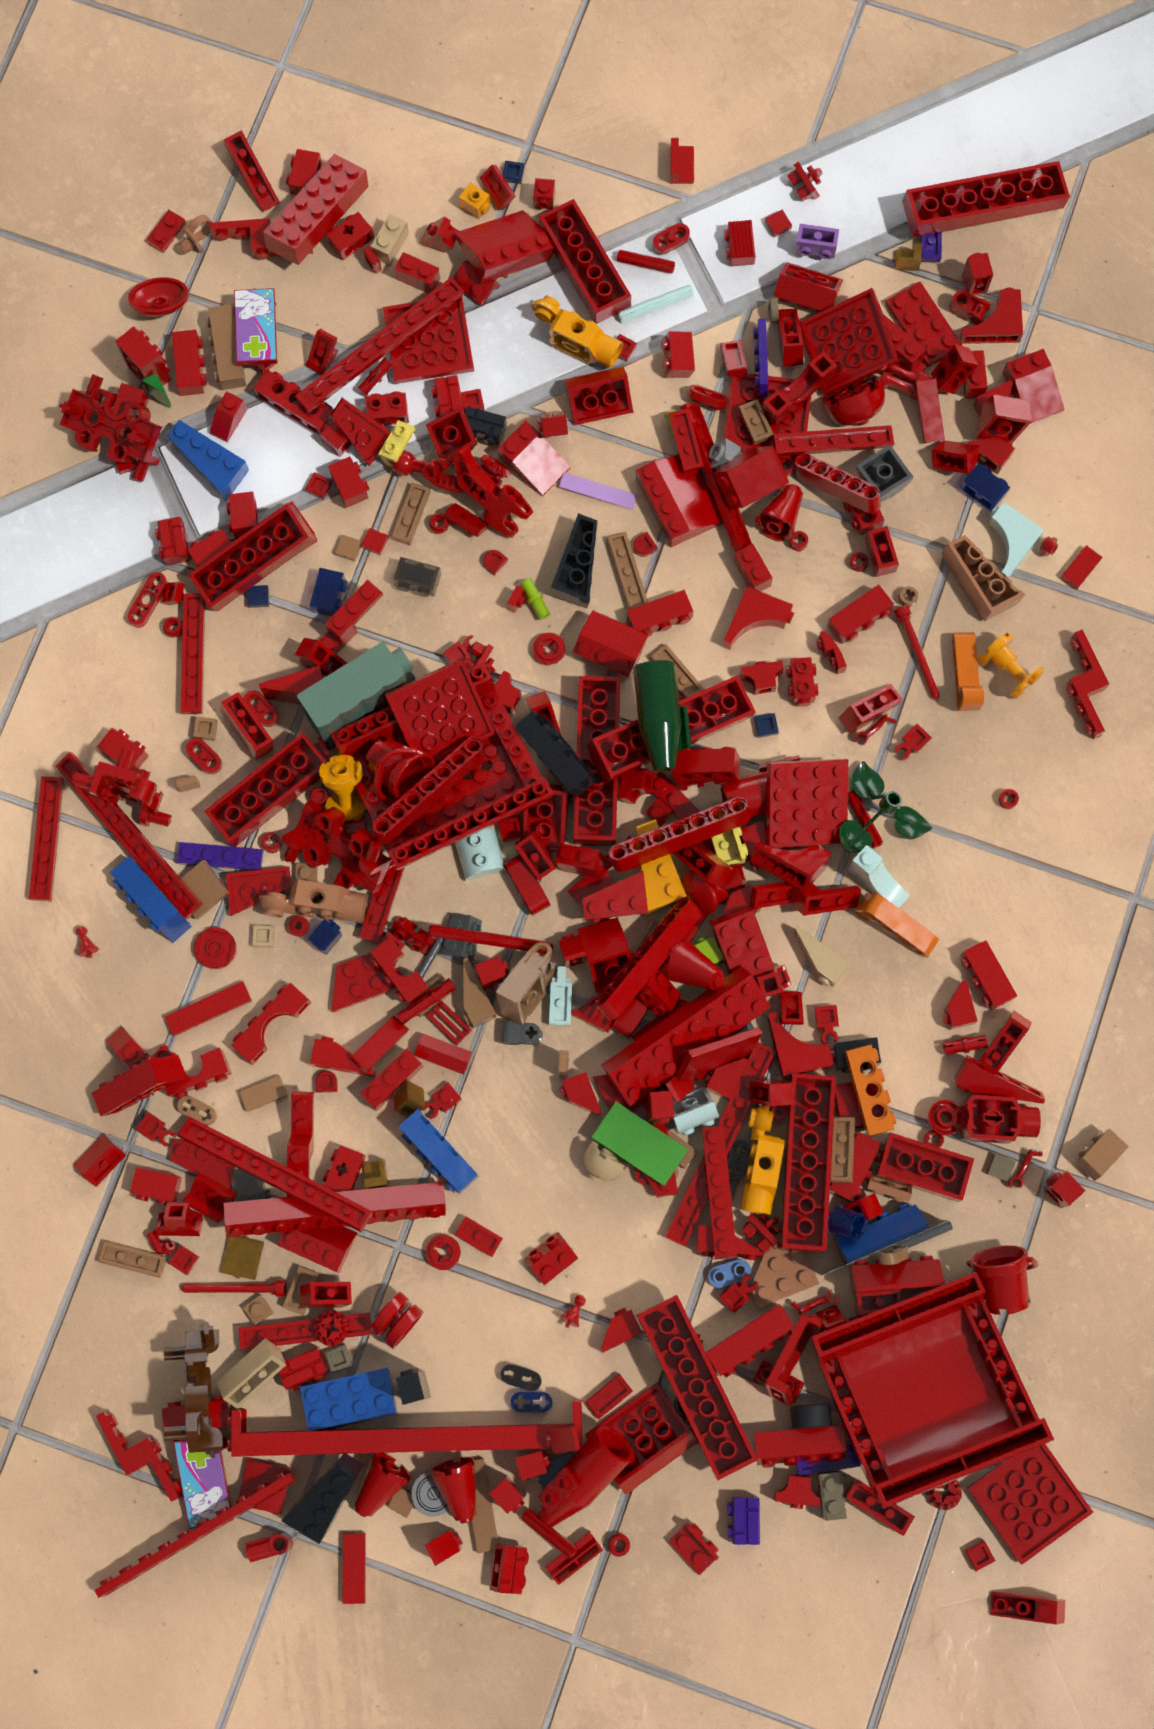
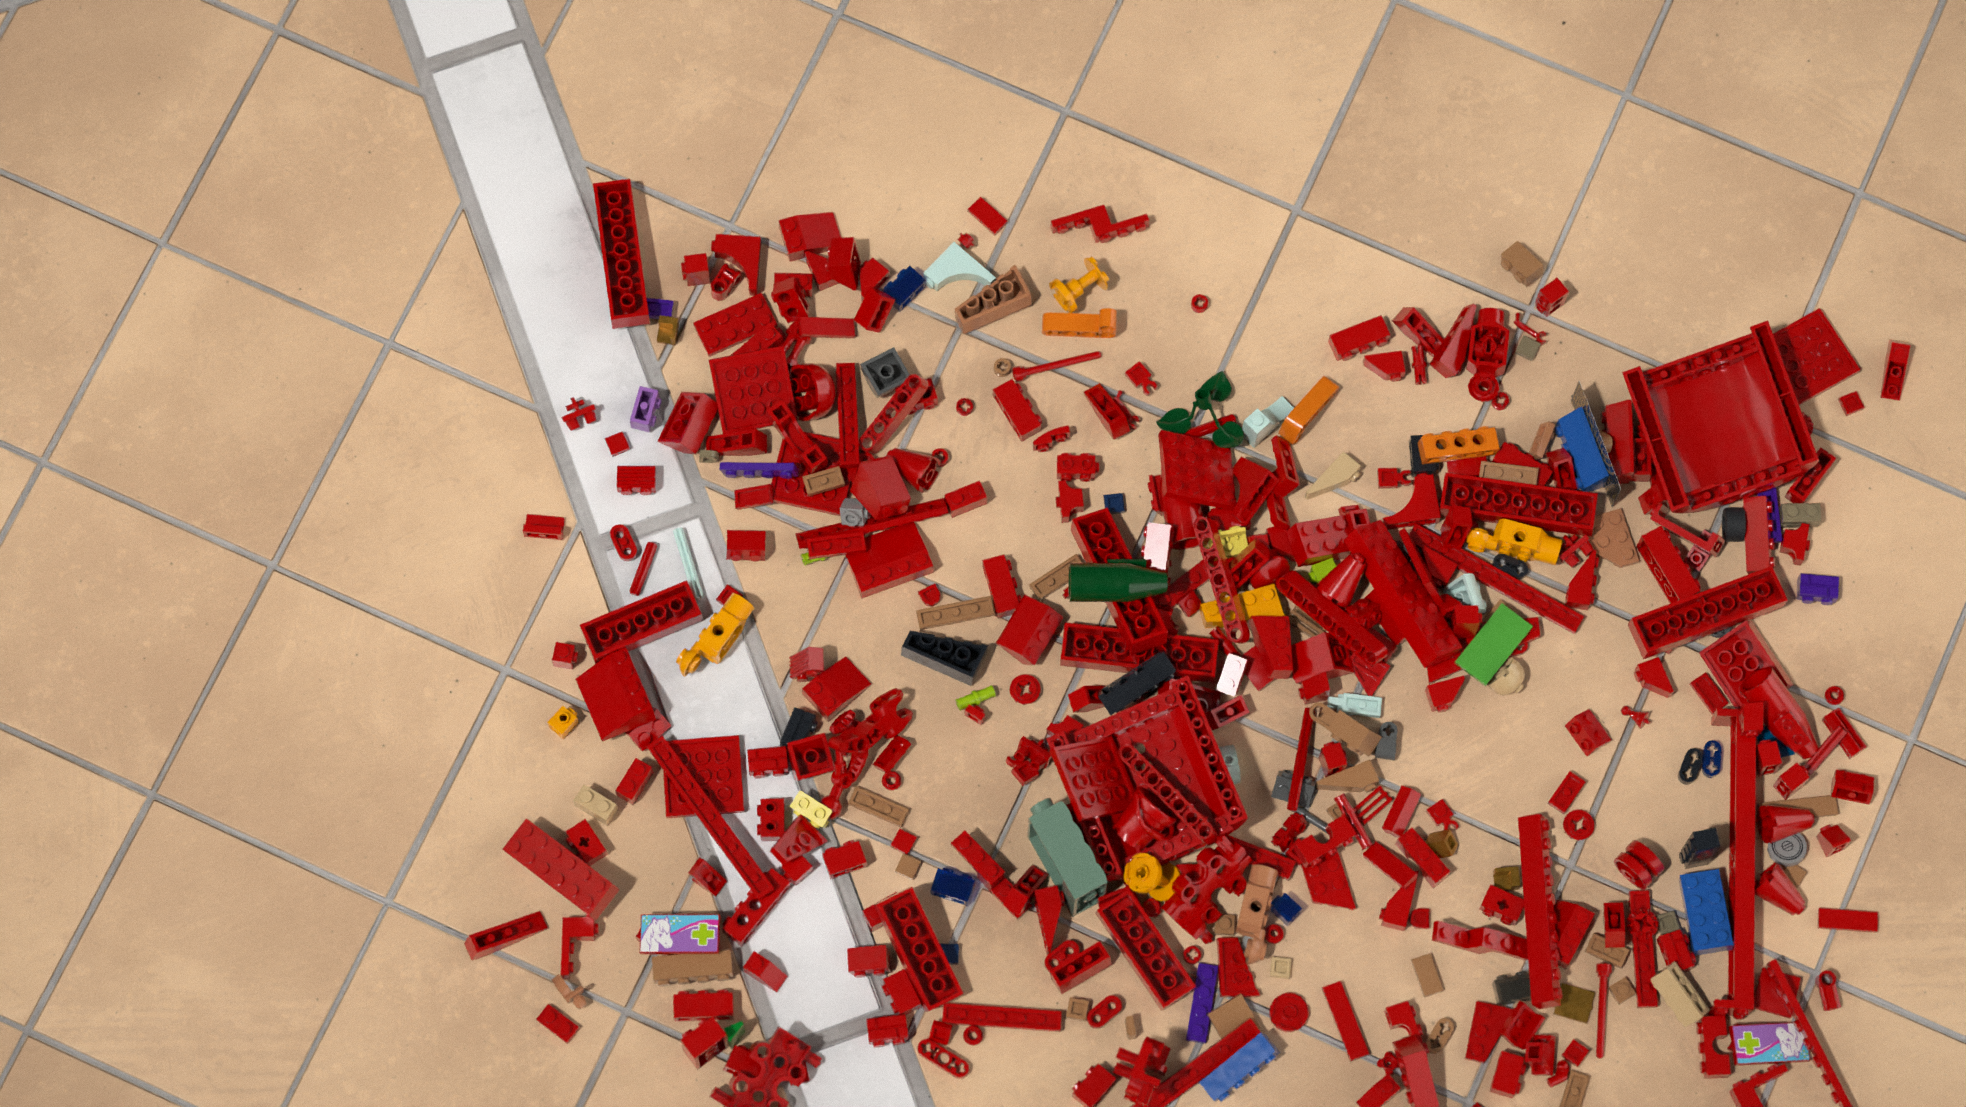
camera: 90 degrees left, 5 degrees down
red dish [128,277,189,317] -> none
red plate [136,1112,177,1147] -> none
reddish brown gear [164,1322,223,1458] -> none
blue wedge [167,420,249,502] -> none
red plate [178,1117,373,1232] -> none
red arch [231,982,312,1065] -> none
black wedge [282,1453,364,1544] -> none
red brick [286,149,322,195] -> none
red tile [305,472,333,500] -> none
red pin [357,357,394,395] -> none
red tile [363,246,382,273] -> none
clear smoke brick [393,557,441,597] -> none
blue wedge [398,1109,479,1194] -> none
red brick [420,216,459,253] -> none
red tile [461,389,485,412] -> none
red plate [480,164,516,210] -> none
red tile [483,550,508,575] -> none
dark blue tile [503,160,525,184] -> none
red beam [503,854,551,916] -> none
medium nougat tile [558,1050,569,1077] -> none
lavender sticker [559,472,637,510] -> none
red slope [564,366,633,425] -> none
red bracket [668,1522,719,1575] -> none
red plate [688,385,728,410] -> none
red plate [702,1126,737,1260] -> none
medium blue plate [708,1259,751,1288] -> none
red plate [719,1273,758,1313] -> none
red arch [723,586,795,650] -> none
red slope [780,991,804,1025] -> none
red piece [791,1290,839,1314] -> none
clear blue piece [828,1205,866,1241] -> none
red brick [865,526,899,577] -> none
red brick [875,1132,974,1202] -> none
red piece [966,1245,1039,1315] -> none

